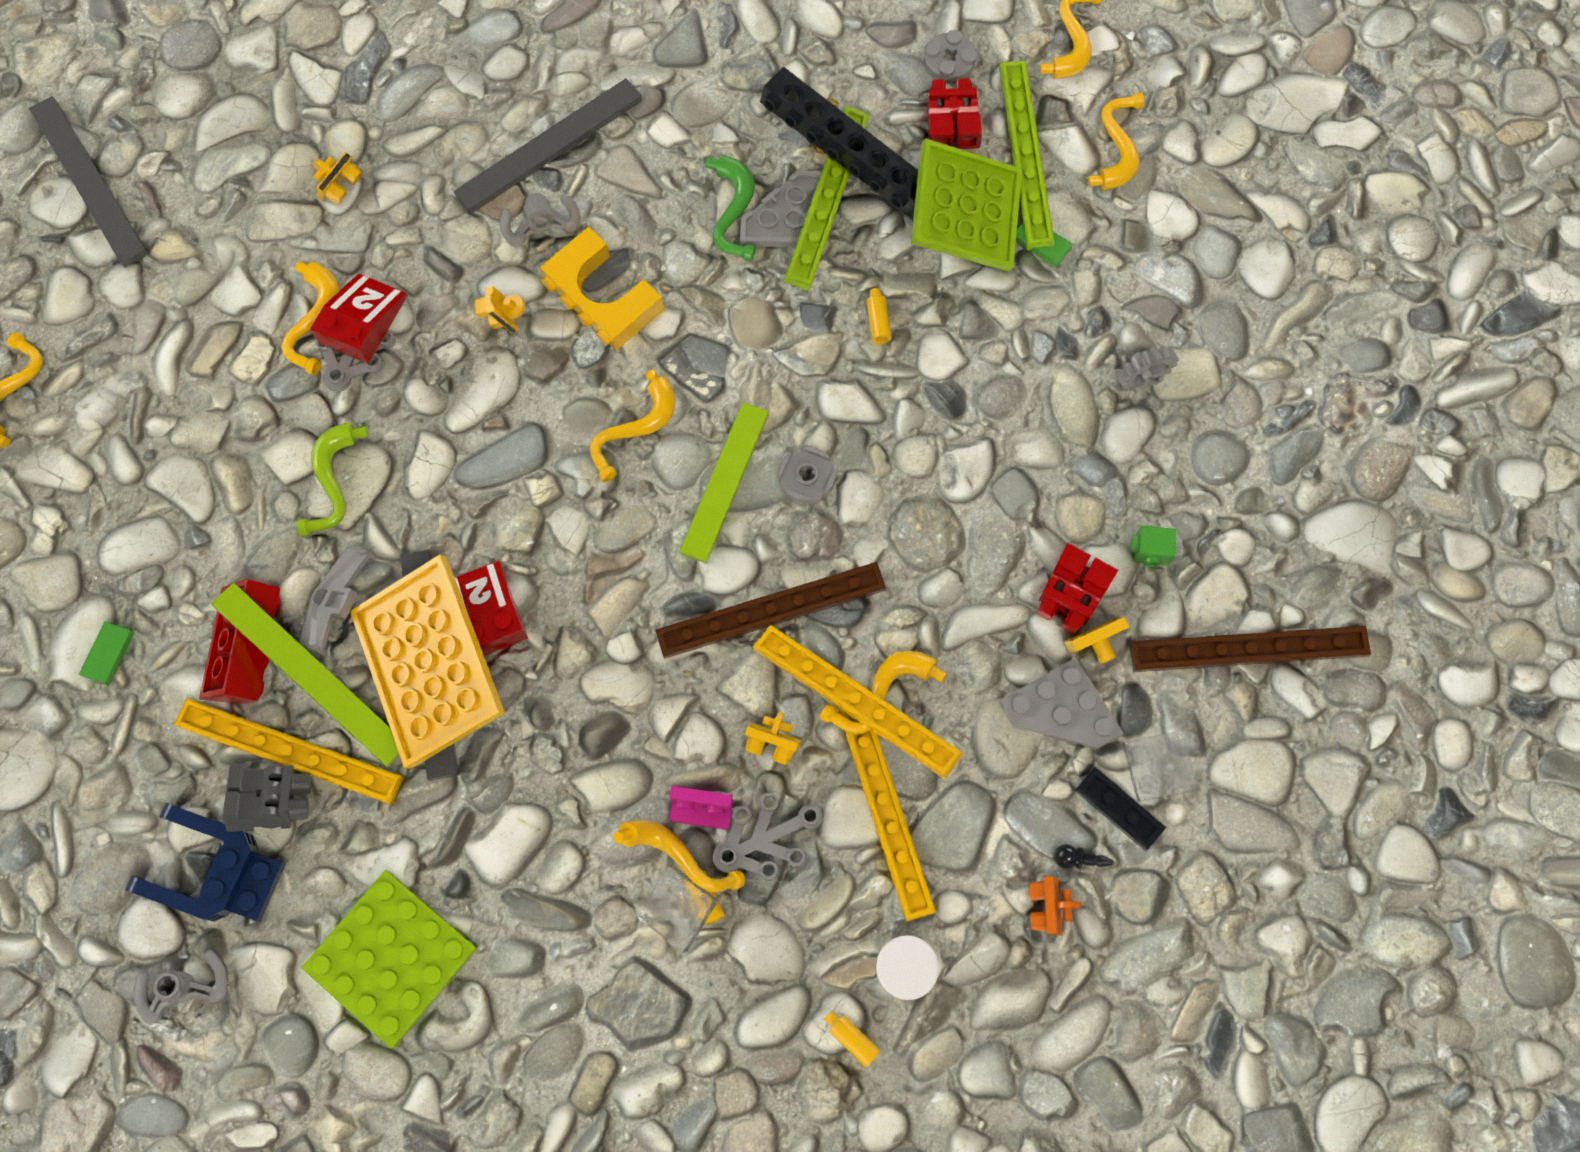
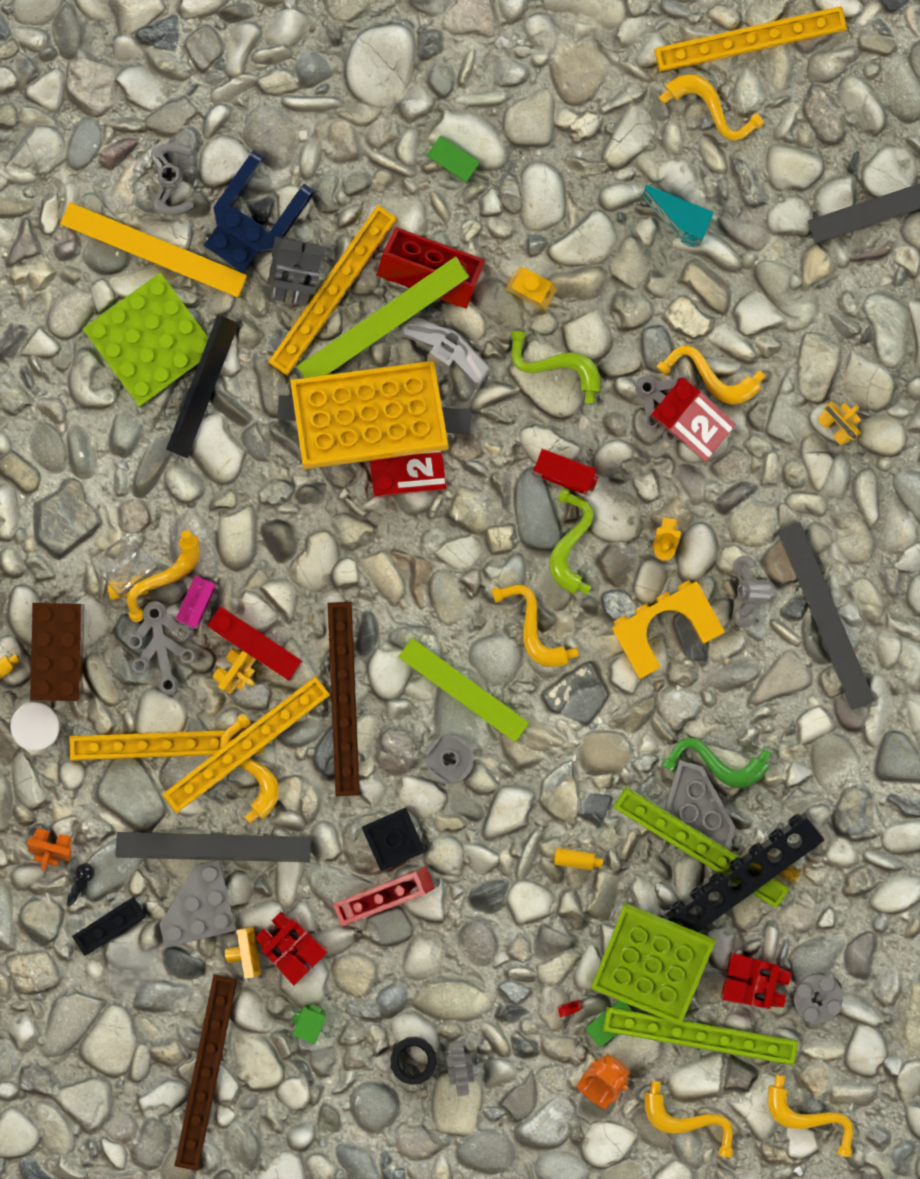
camera: 105 degrees right, 15 degrees up
none -> reddish brown brick [30,603,85,701]
none -> yellow tile [60,202,248,298]
none -> dark grey tile [115,832,311,863]
none -> black tile [166,314,239,458]
none -> red slope [207,606,302,681]
none -> slope [333,866,435,926]
none -> black plate [362,807,425,871]
none -> black tyre [390,1037,436,1085]
none -> yellow torso [505,267,557,311]
none -> red window [532,449,599,495]
none -> lime animal [549,488,593,595]
none -> red tile [557,1000,582,1018]
none -> orange helmet [576,1054,630,1109]
none -> teal slope [642,184,714,247]

